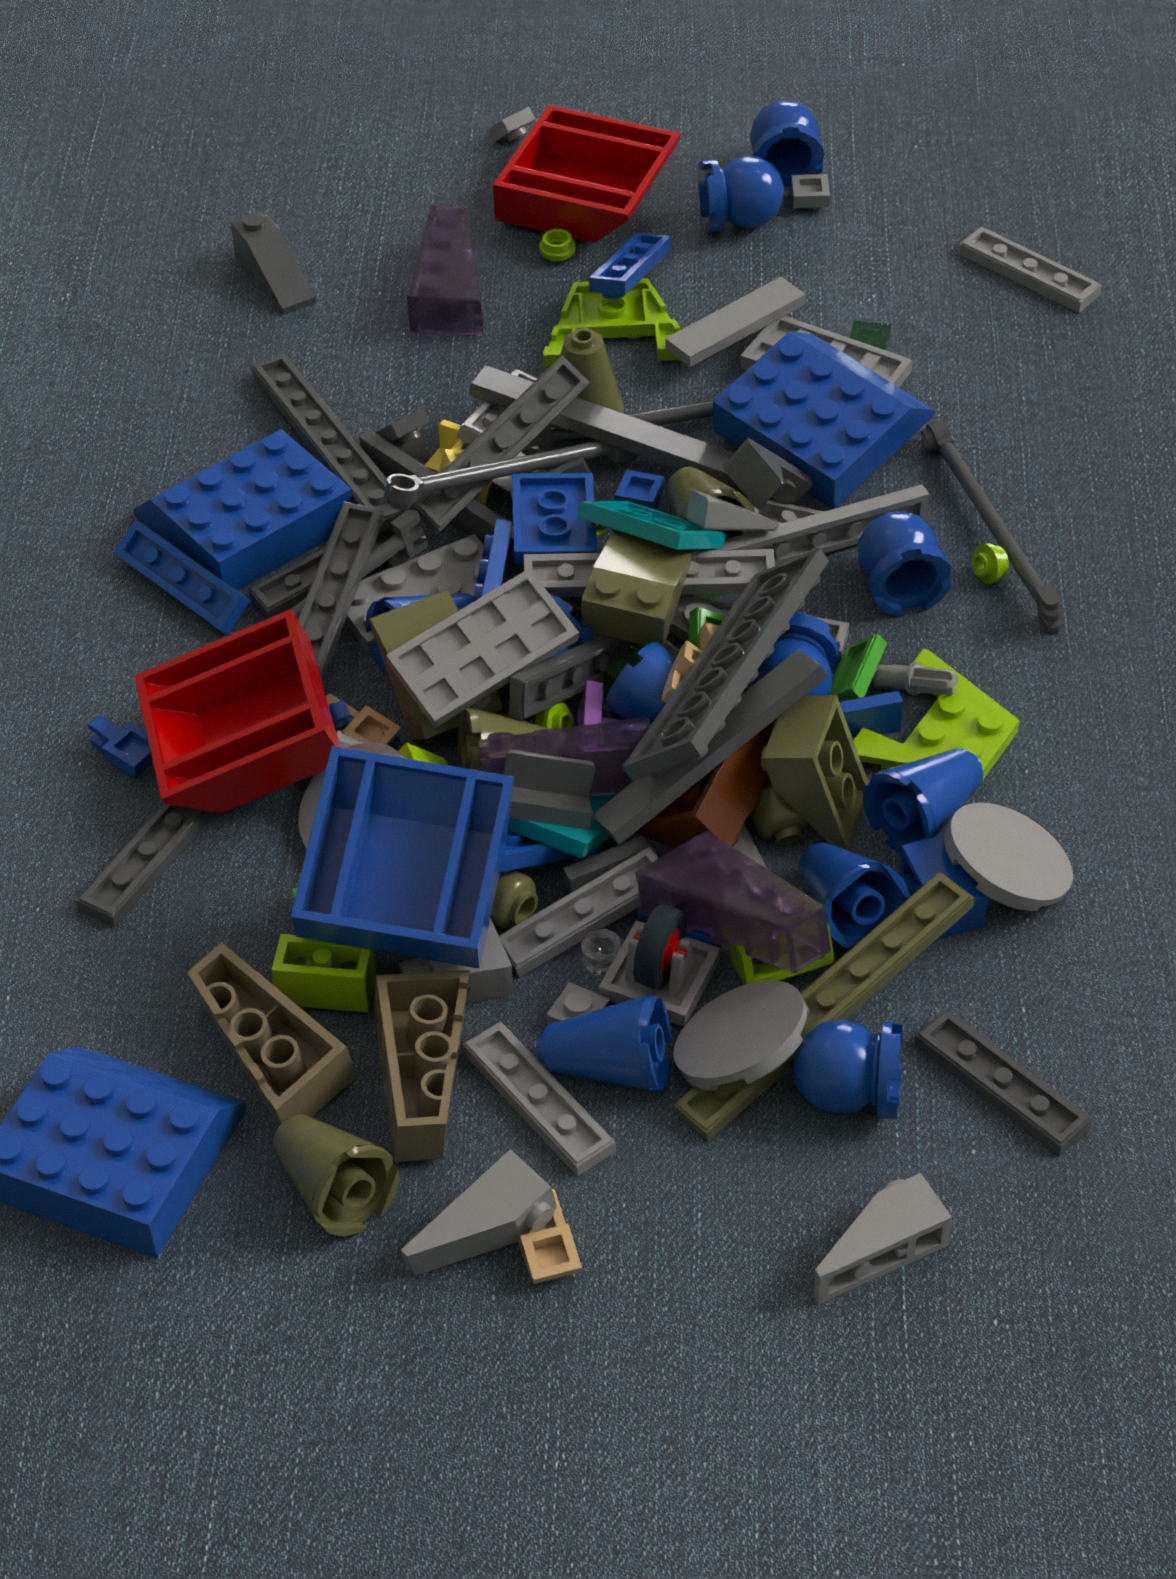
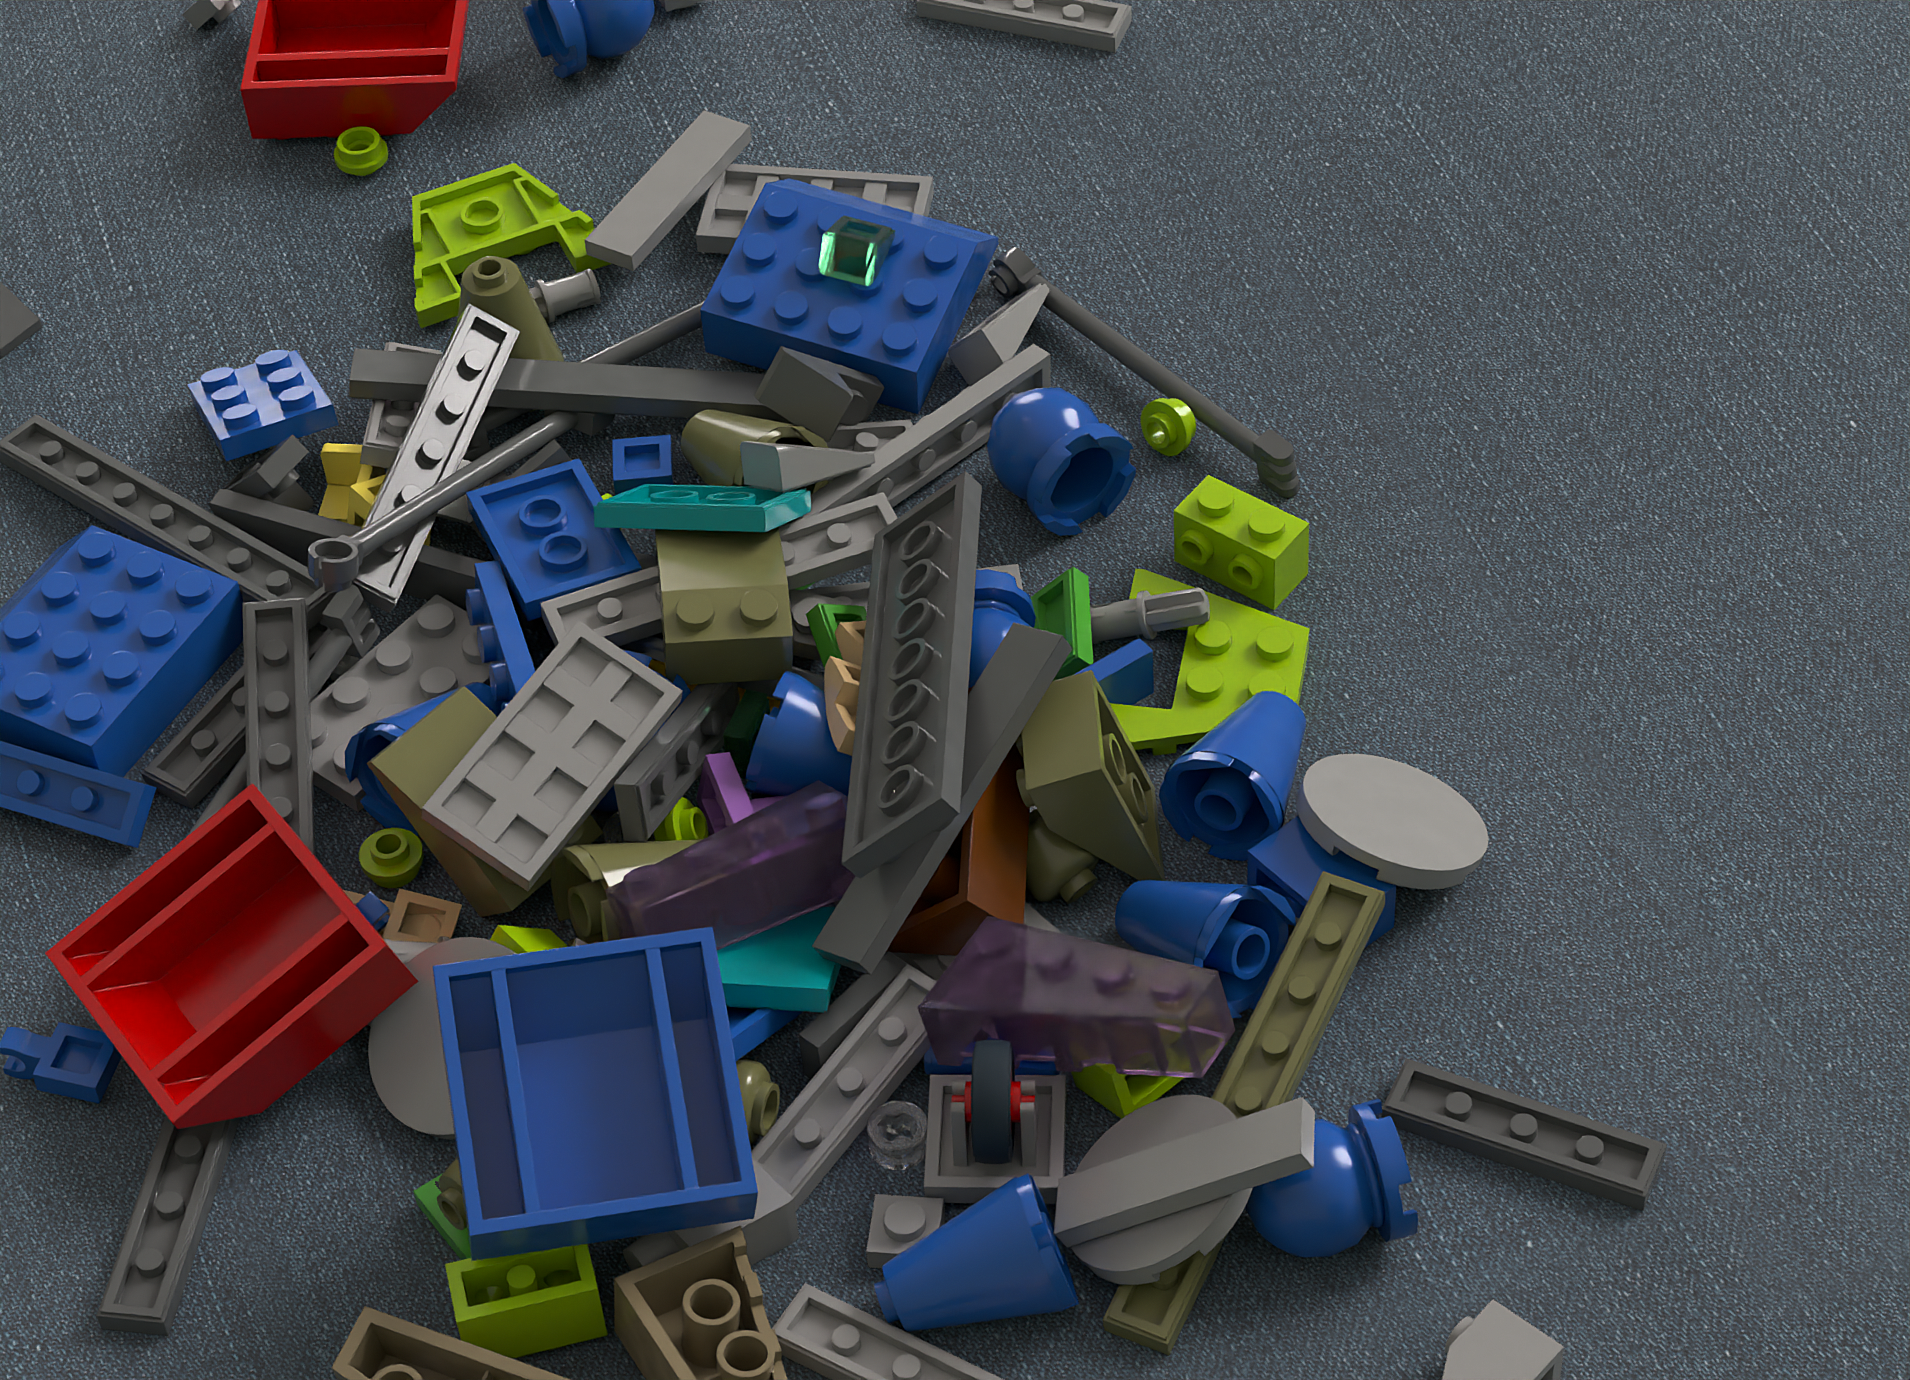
camera: 20 degrees left, 0 degrees up
clear purple wedge [407,204,484,336] -> none
dark grey panel [502,749,595,829] -> none
blue plate [589,232,671,299] -> none
clear green tile [849,320,891,351] -> none
none -> blue plate [188,350,339,461]
none -> lime plate [359,828,424,888]
none -> light grey axle [529,268,601,323]
none -> slope [818,216,896,286]
none -> light grey slope [947,283,1050,386]
none -> light grey tile [1054,1097,1315,1247]
none -> lime brick [1174,475,1309,610]

